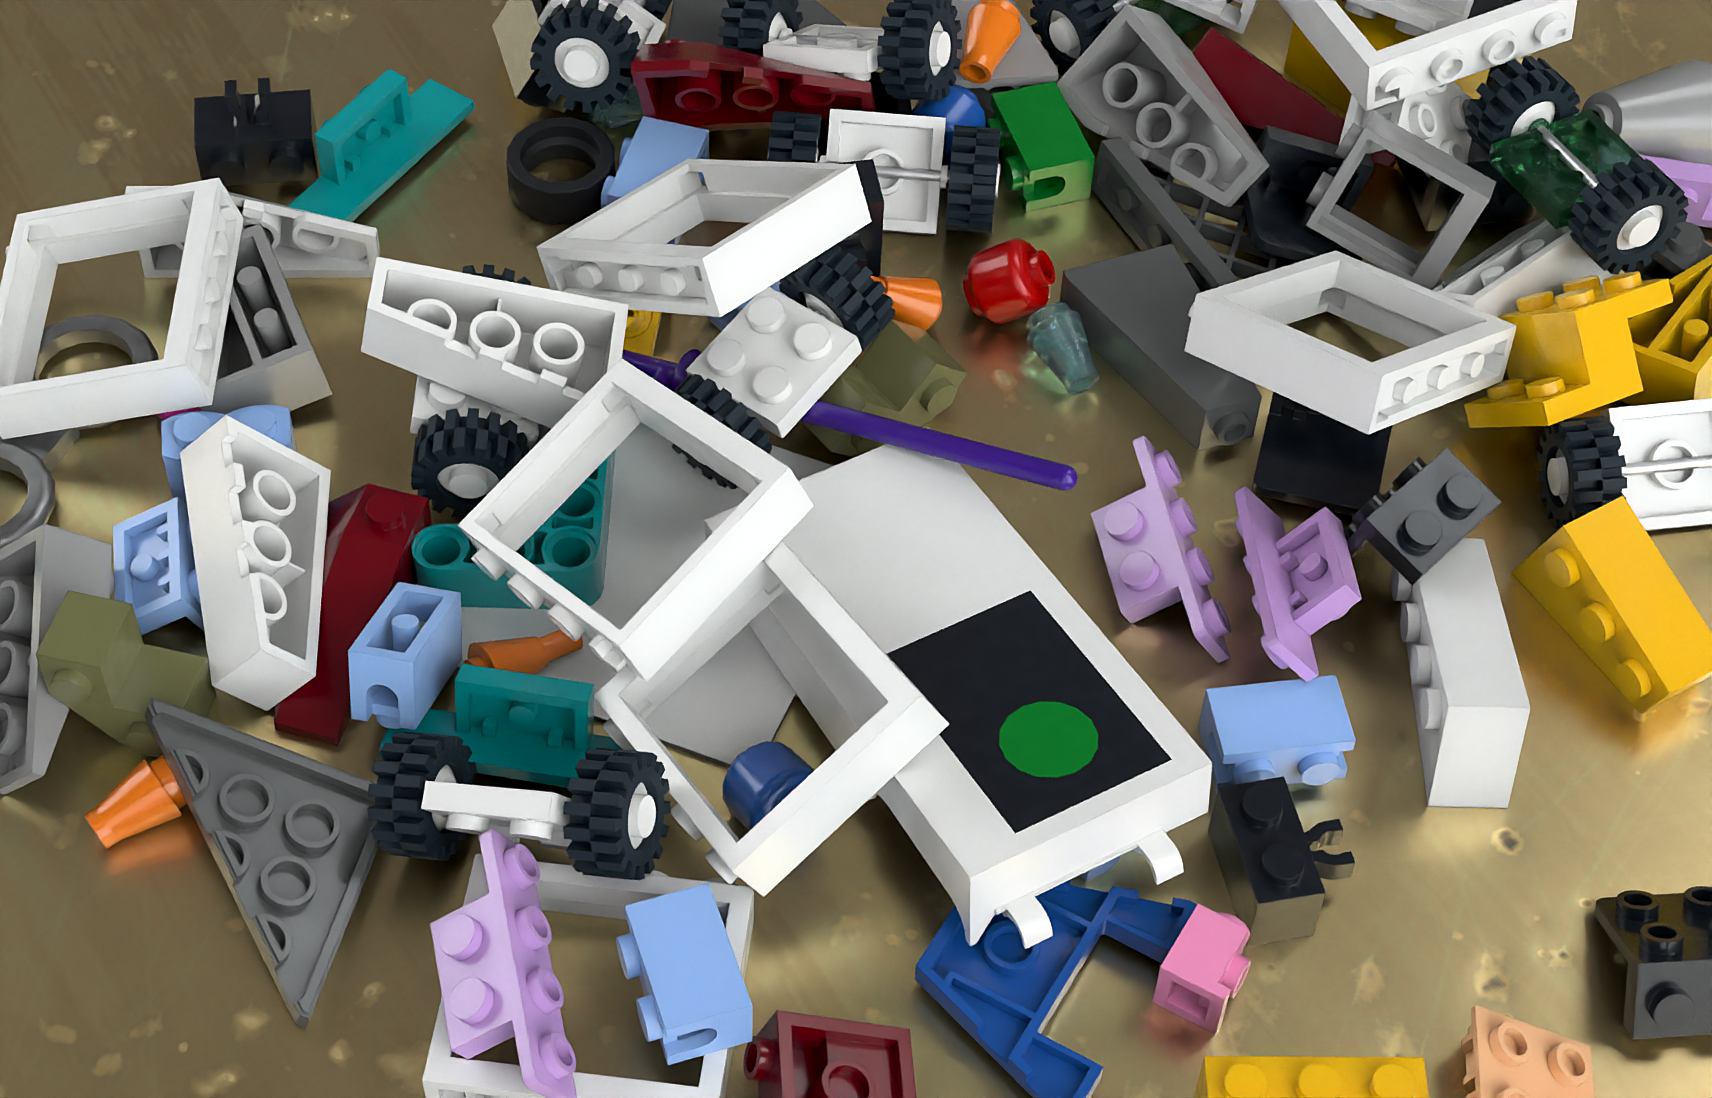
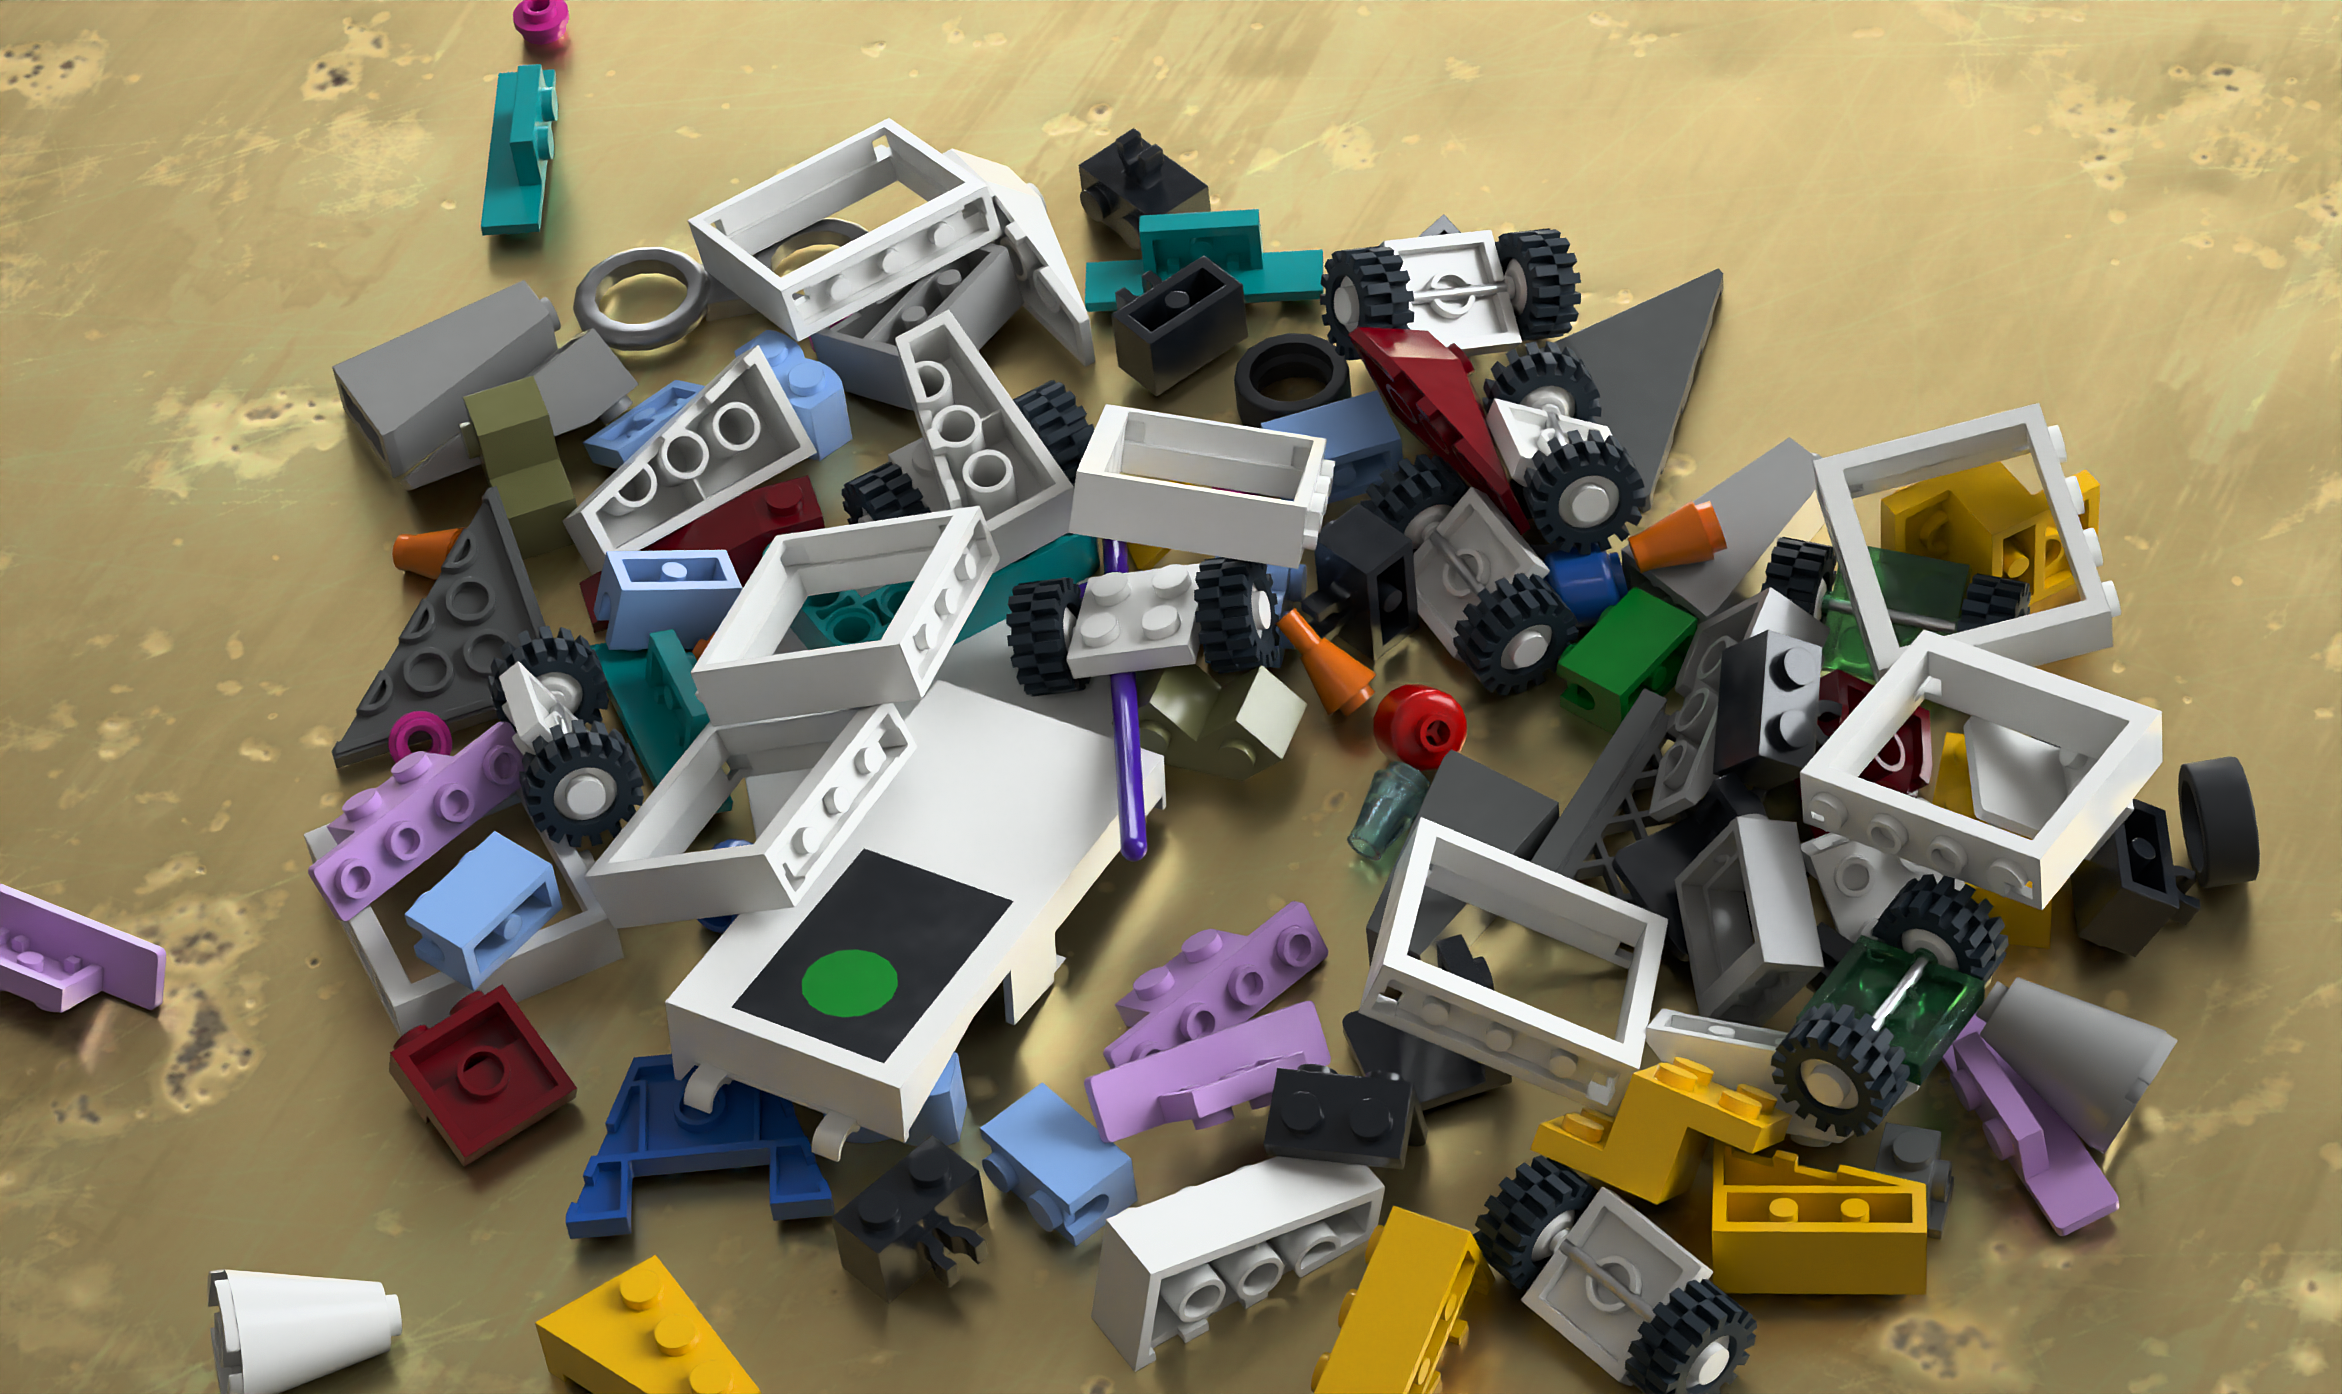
camera: 65 degrees right, 5 degrees down
bright pink brick [1152,904,1251,1034] -> none
none -> dark pink plate [388,711,452,763]
none -> black brick [1111,255,1248,397]
none -> black brick [1713,630,1842,790]

